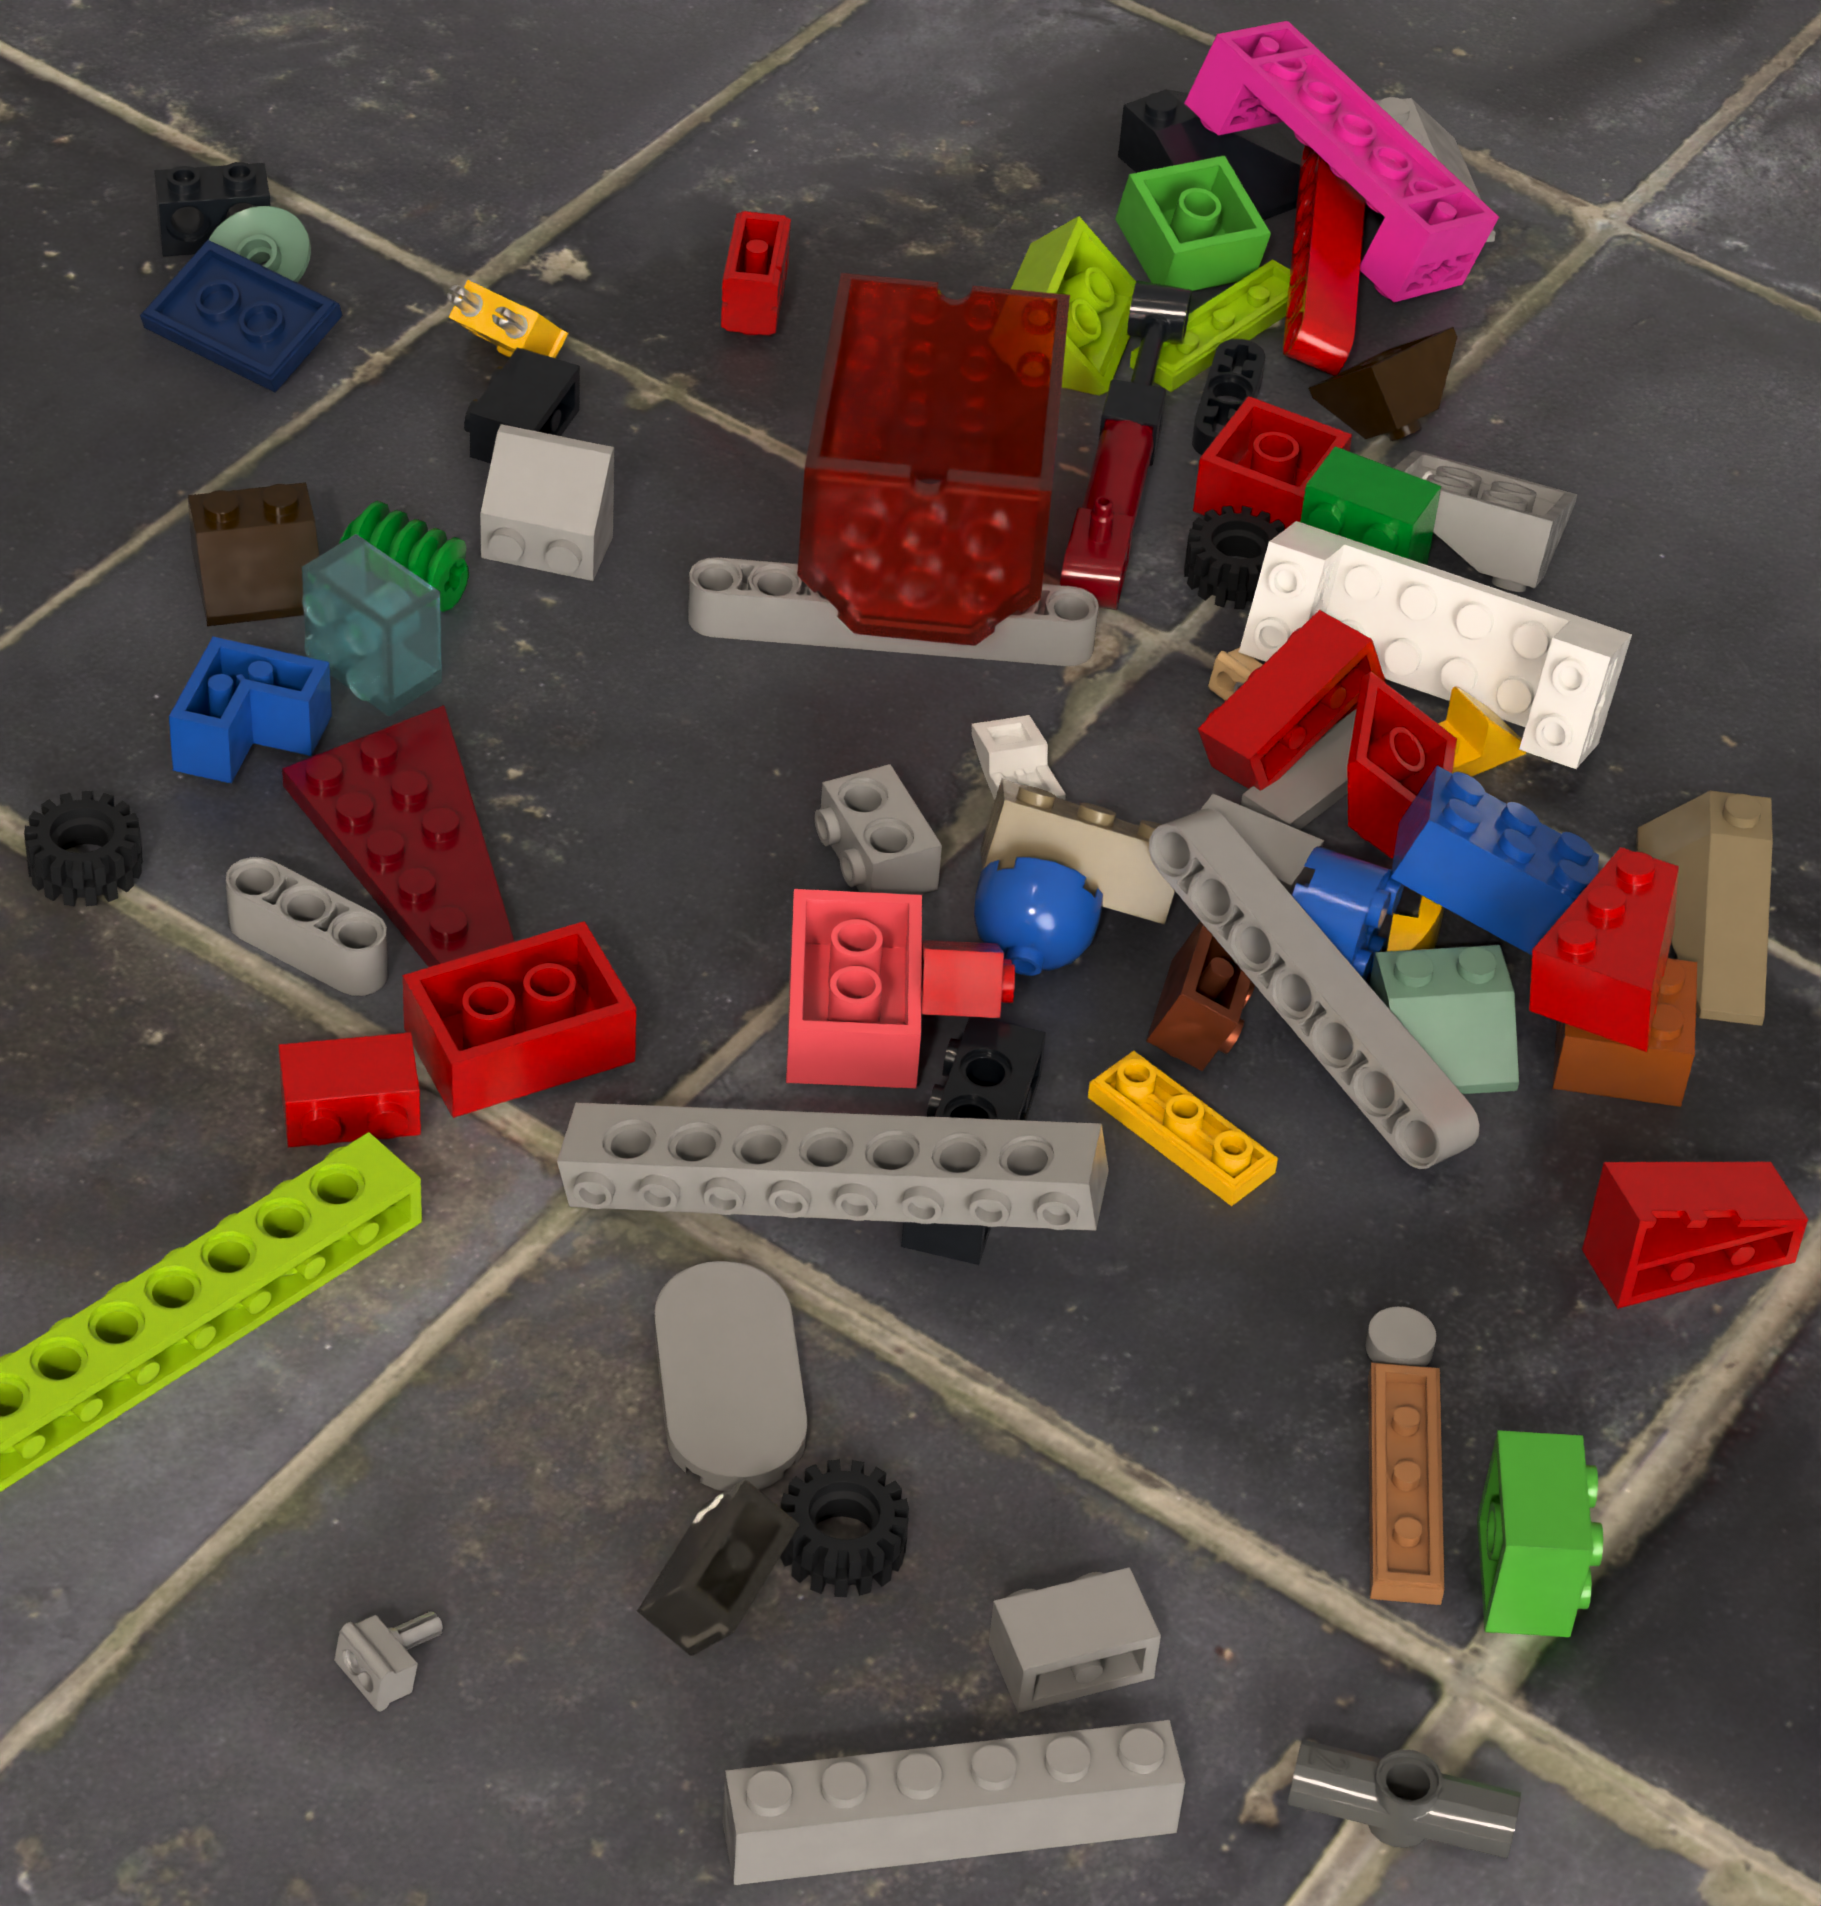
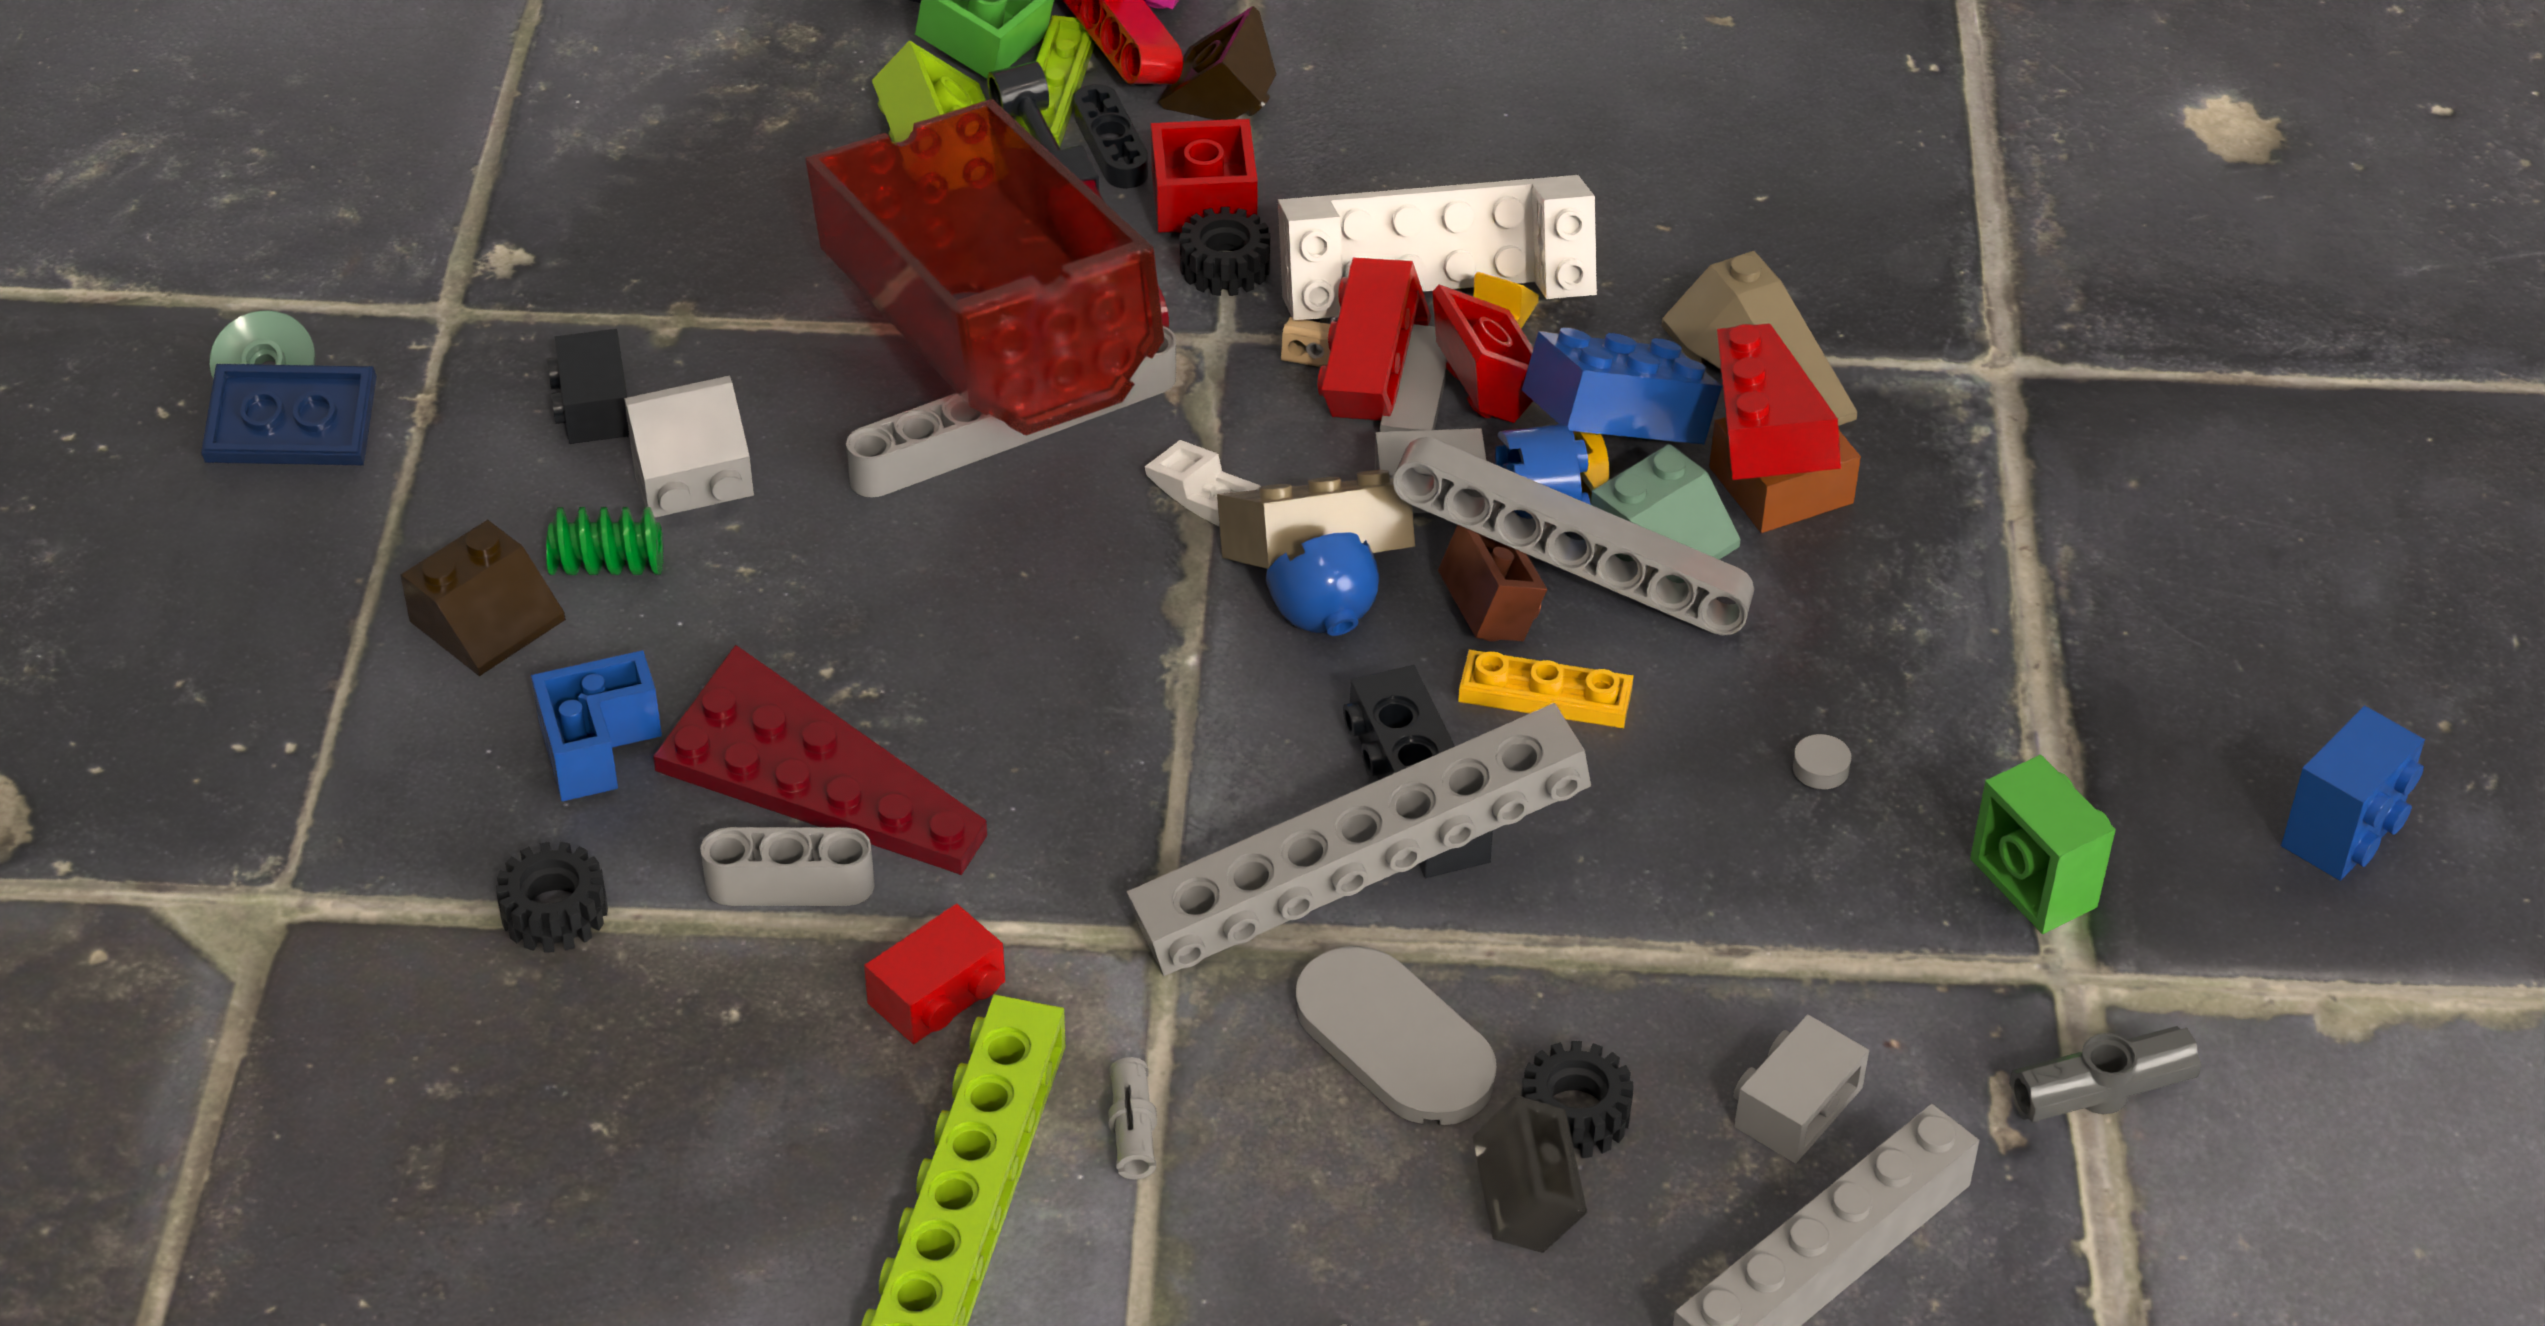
camera: 30 degrees left, 0 degrees up
black brick [154,162,271,257] -> none
clear light blue brick [302,534,442,716] -> none
red brick [402,921,636,1118] -> none
yellow piece [447,280,569,359] -> none
red brick [721,211,791,336] -> none
coral brick [786,889,922,1089] -> none
light grey brick [814,764,942,895] -> none
brick [921,940,1015,1018] -> none
green brick [1300,446,1442,565] -> none
medium nougat tile [1368,1362,1444,1605] -> none
light grey slope [1394,450,1578,592] -> none
red wedge [1582,1162,1808,1309] -> none
none -> light grey pin [1108,1057,1157,1179]

